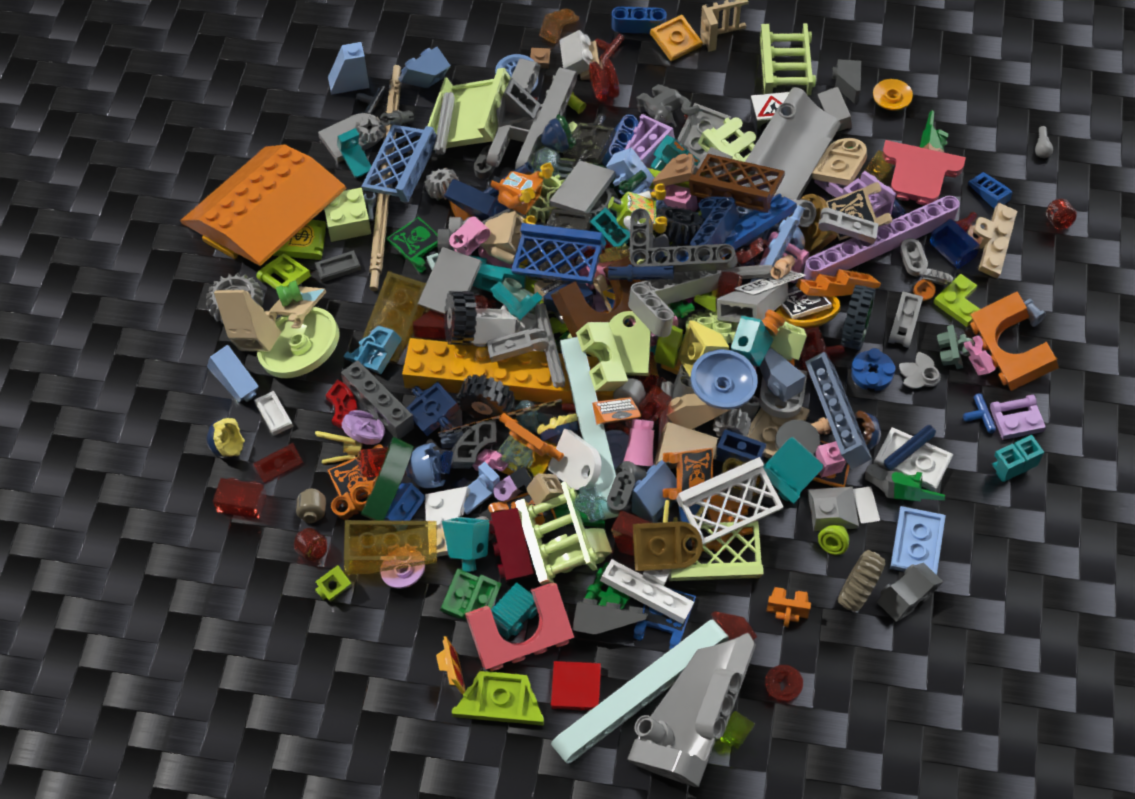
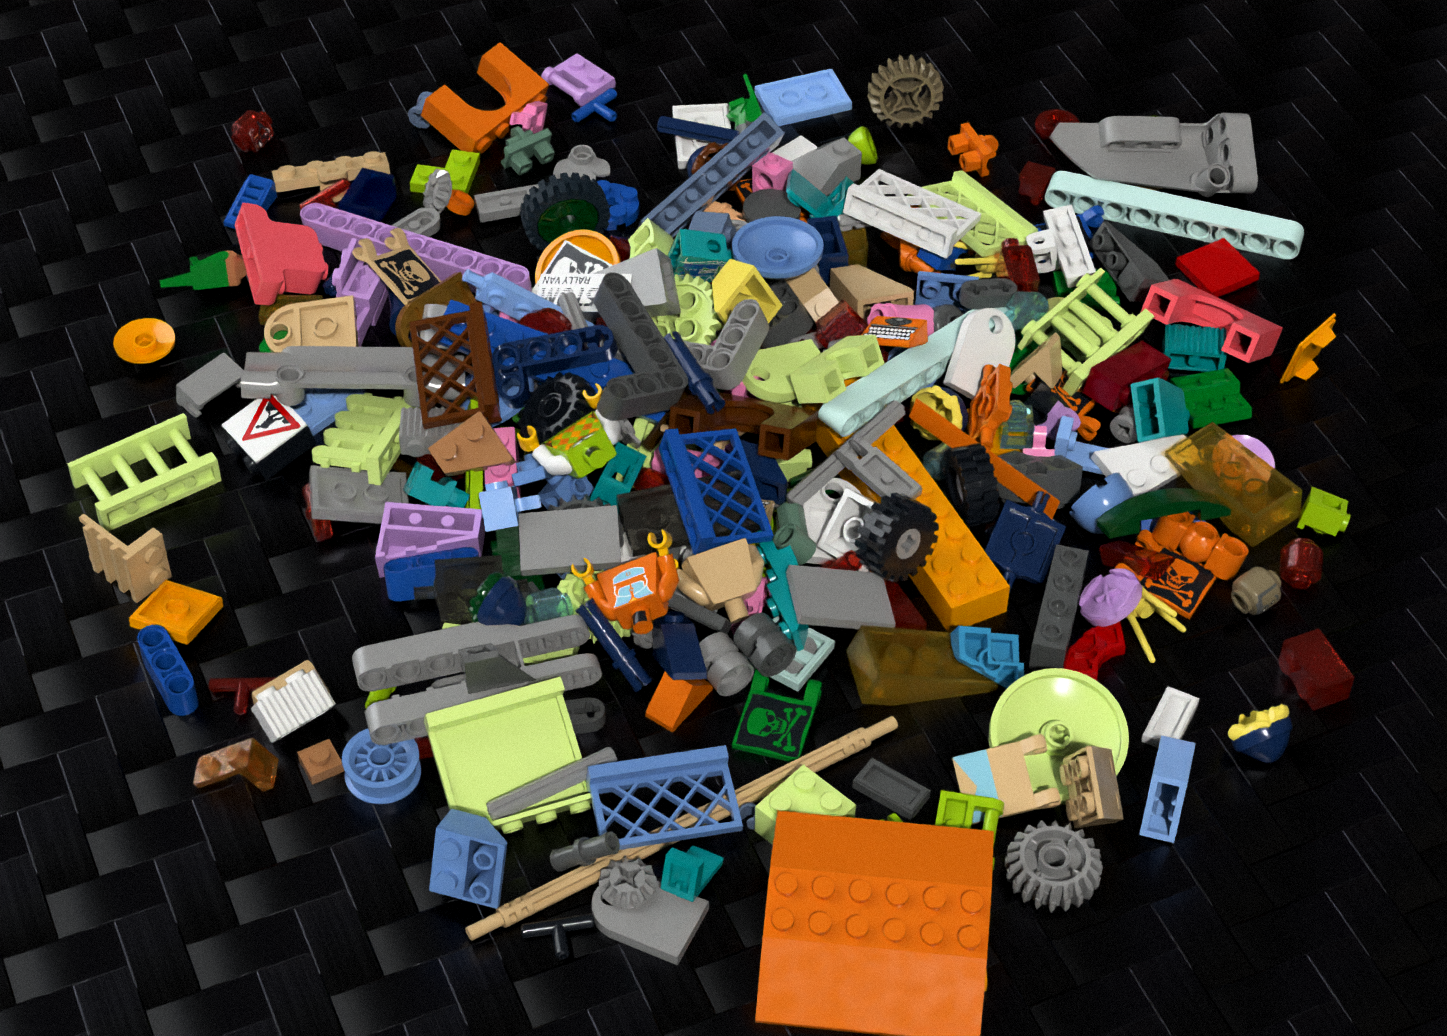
camera: 125 degrees left, 10 degrees down
clear red slope [253,443,303,483] -> none
bright green wheel [276,280,303,307] -> none
light blue slope [328,42,369,95] -> none
light grey gear [425,168,459,201] -> none
clear blue tile [440,450,453,474] -> none
bright pink piece [449,217,491,256] -> none
lime wing [452,671,544,725] -> none
teal bracket [490,282,543,320] -> none
clear red wheel [589,58,619,102] -> none
clear yellow plate [599,246,630,263] -> none
dark green arm [619,170,647,194] -> none
pearl gold tile [633,522,703,571] -> none
dark grey animal [636,84,700,127] -> none
orange flag [663,448,713,500] -> none
orange wheel [762,310,785,337] -> none
light nougat pin [770,255,795,279] -> none
orange slope [796,269,881,297] -> none
light grey plate [818,208,878,244] -> none
dark grey slope [832,59,861,103] -> none
dark grey brick [877,562,944,622] -> none
teal hips [992,435,1044,482] -> none
light grey piece [1035,126,1053,158] -> none

